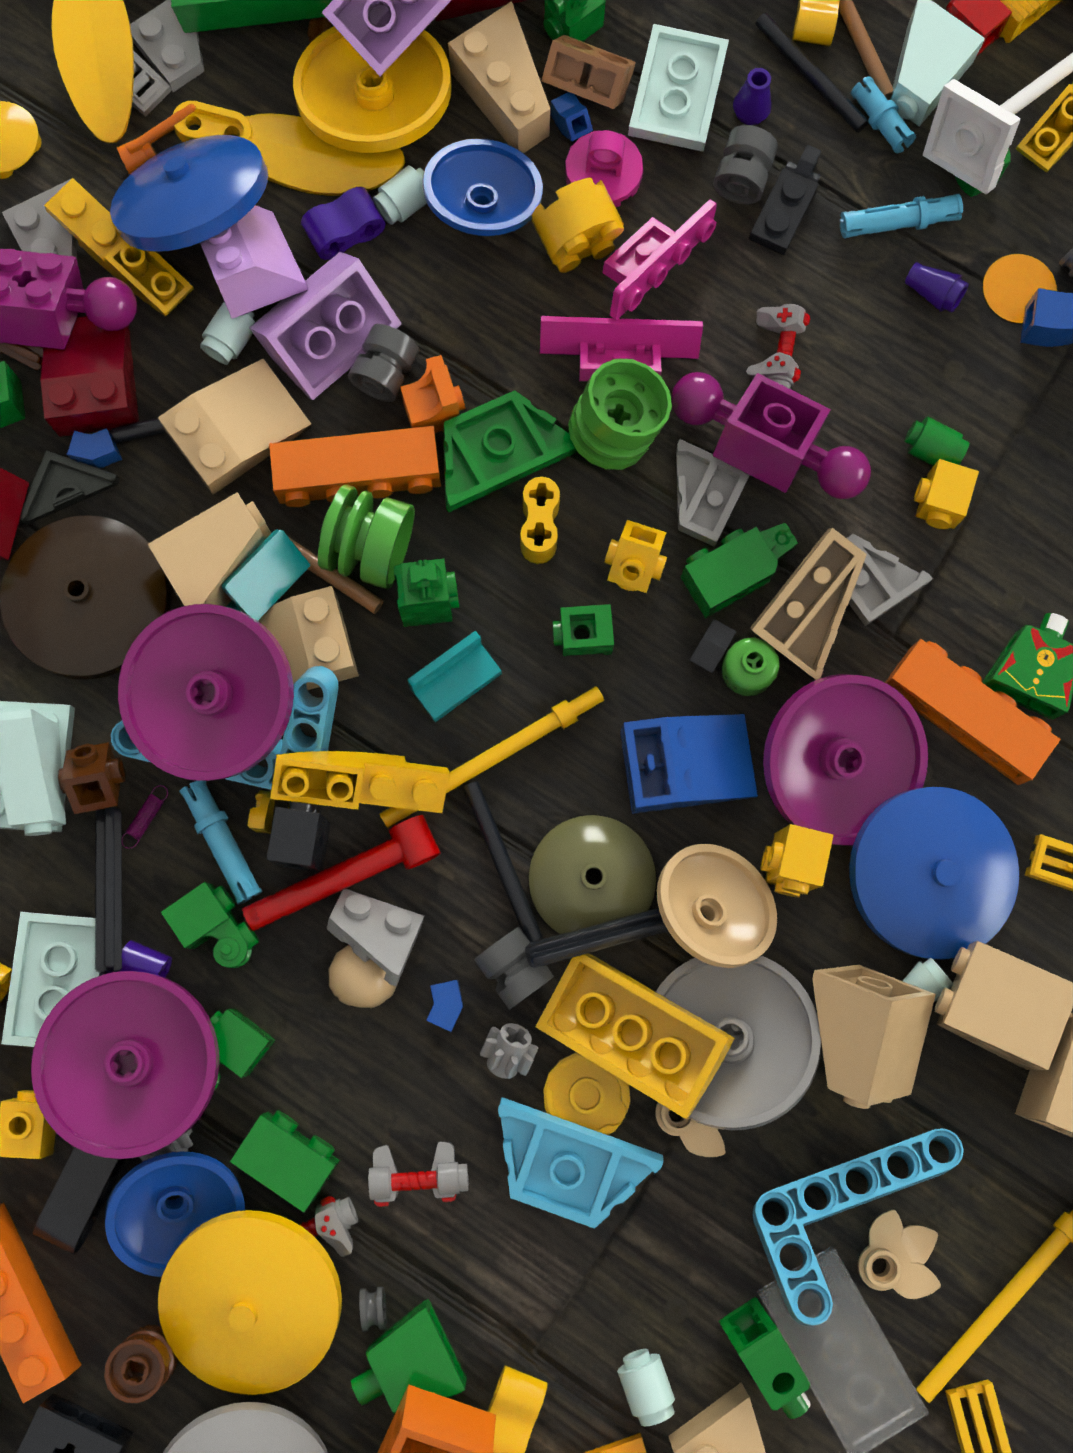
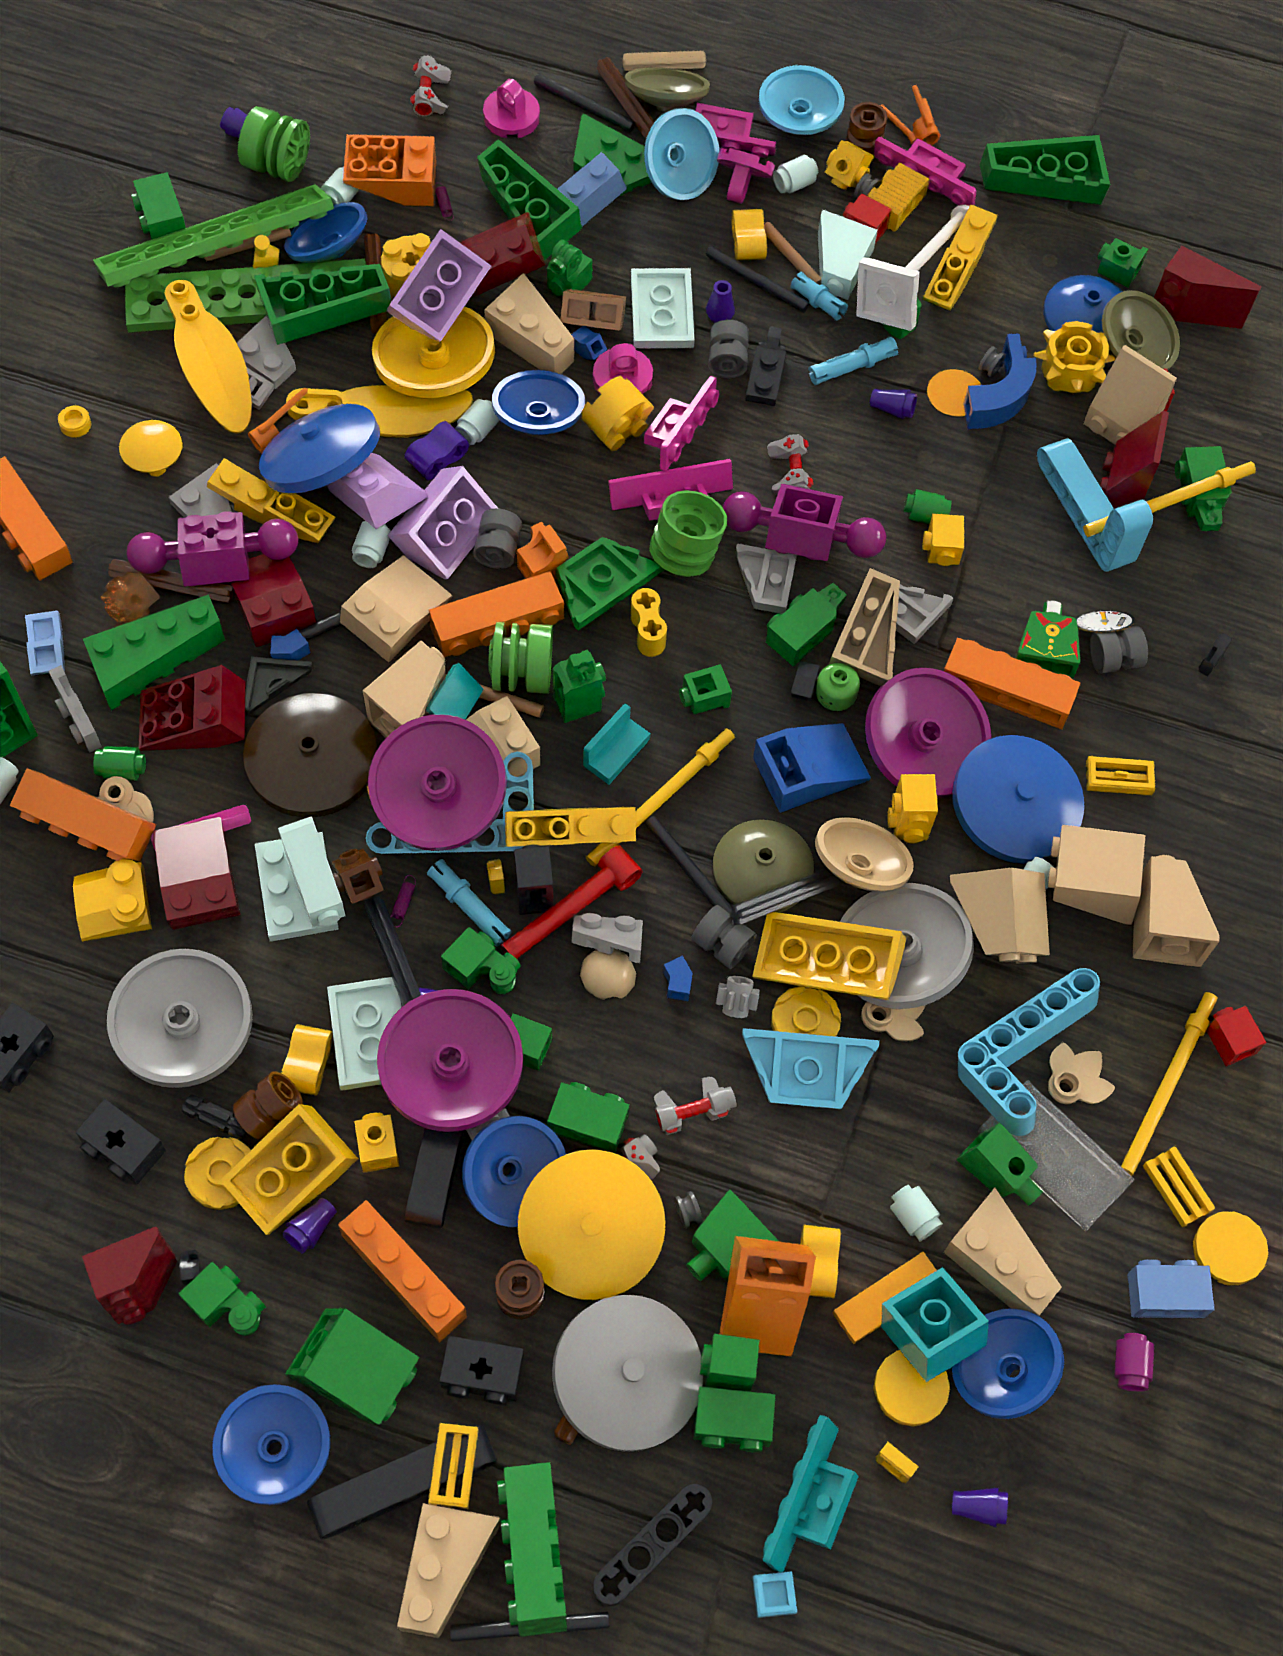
camera: 15 degrees left, 15 degrees down
yellow brick [604,520,667,593] -> none

